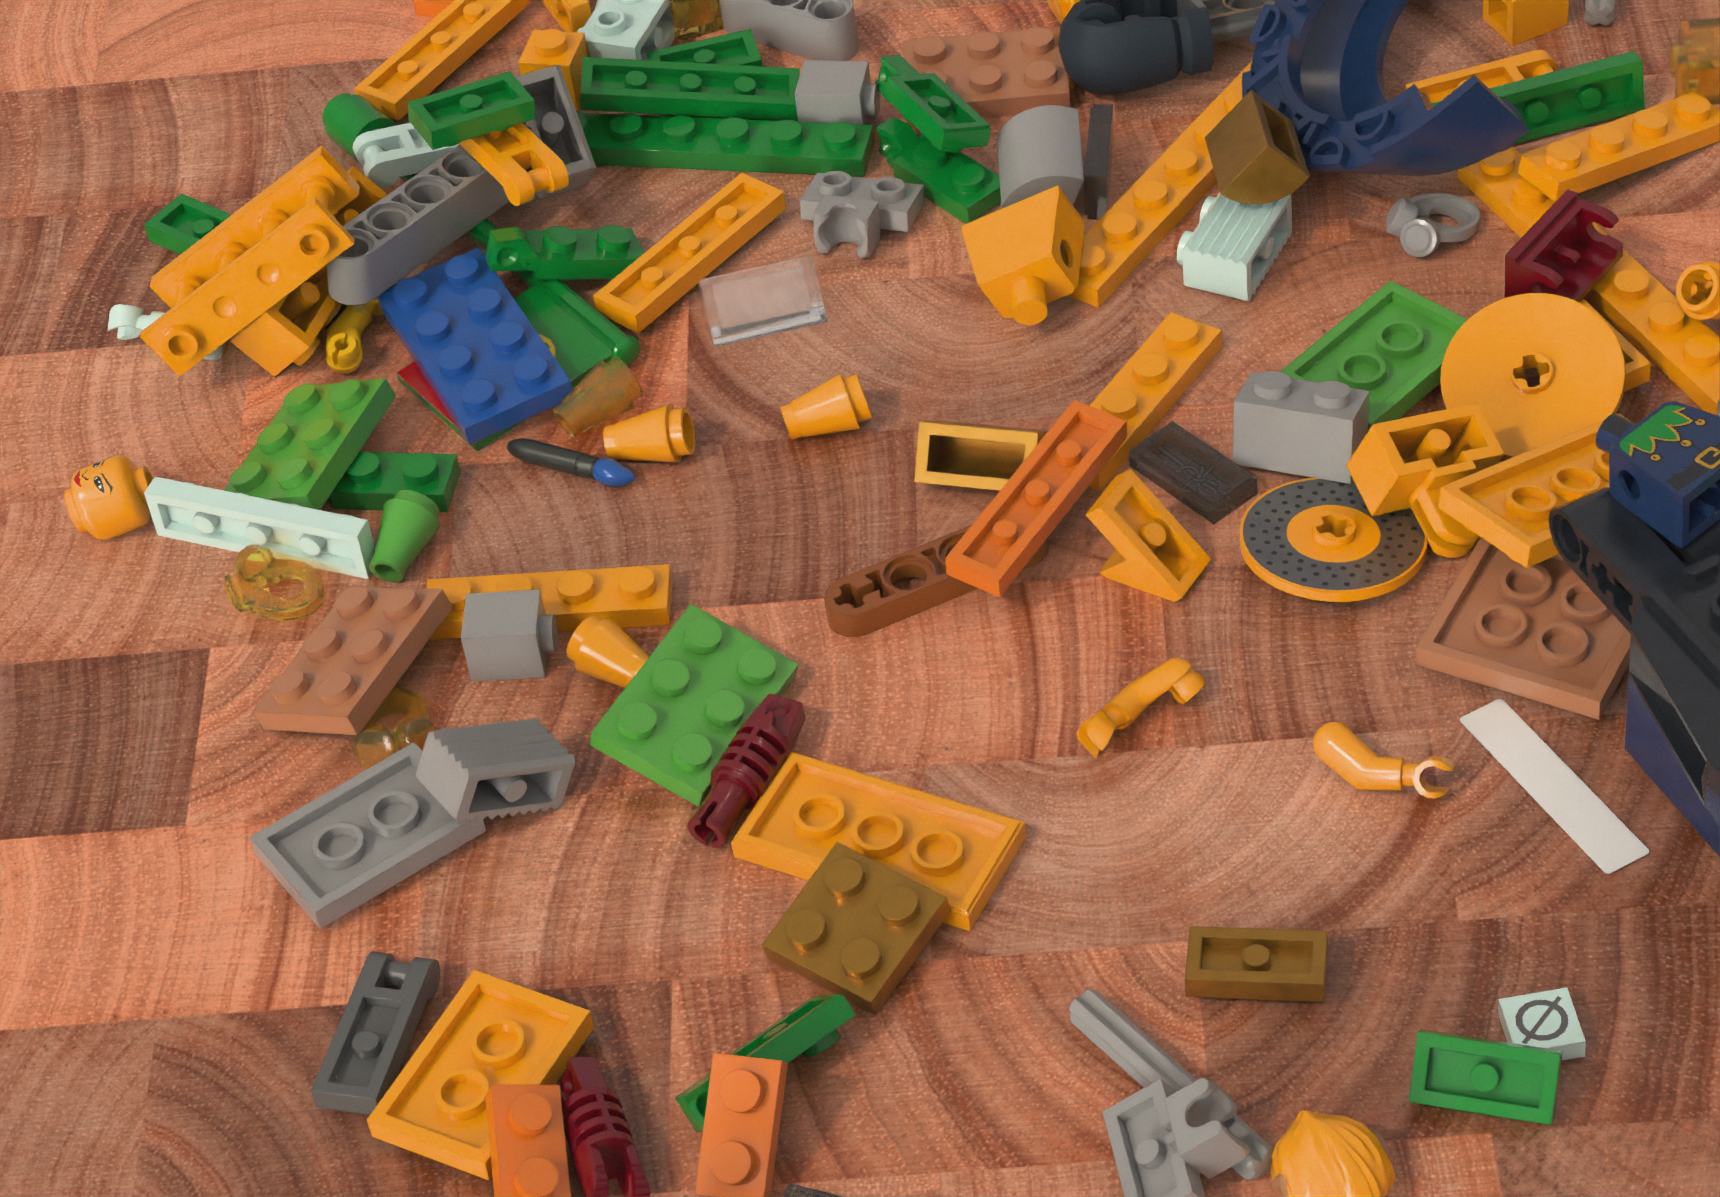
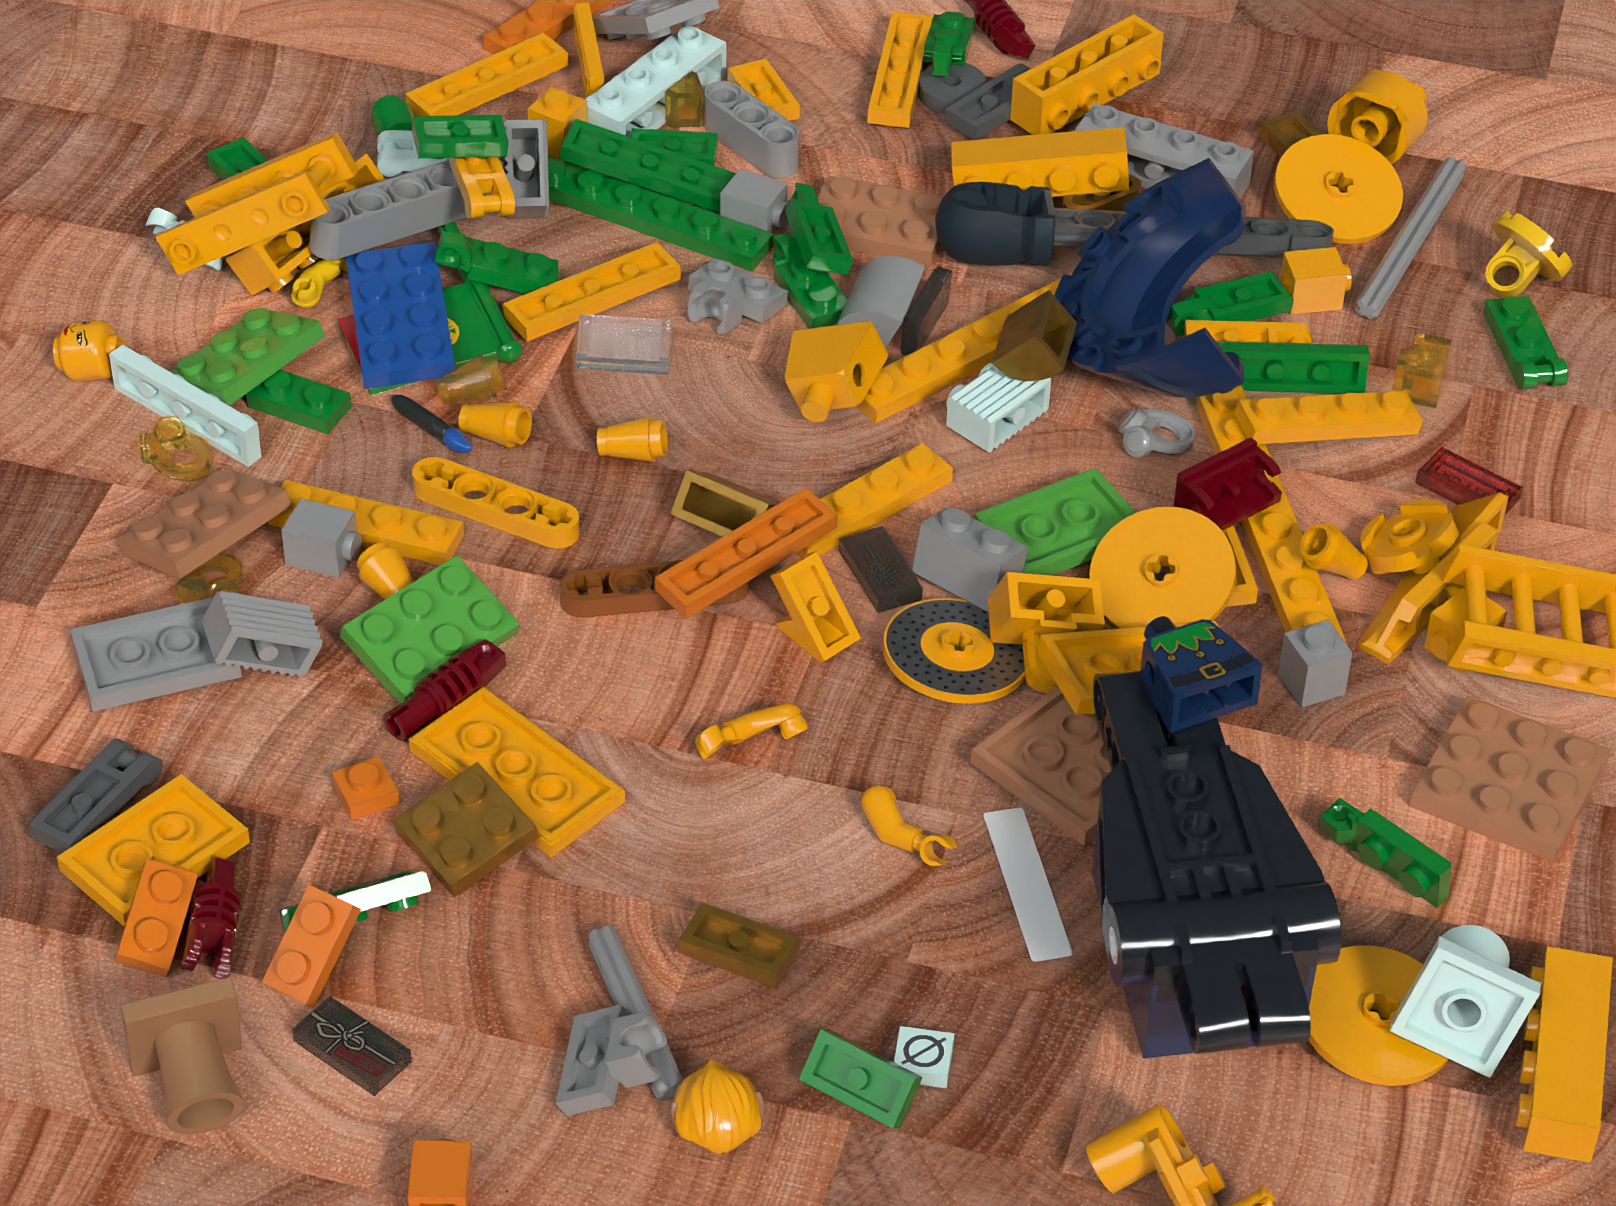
camera: 10 degrees right, 0 degrees up
bright green cone [369,490,440,583] -> none
none -> orange plate [331,756,399,821]
none -> light orange beam [412,457,580,549]
none -> green hinge [1167,271,1294,336]

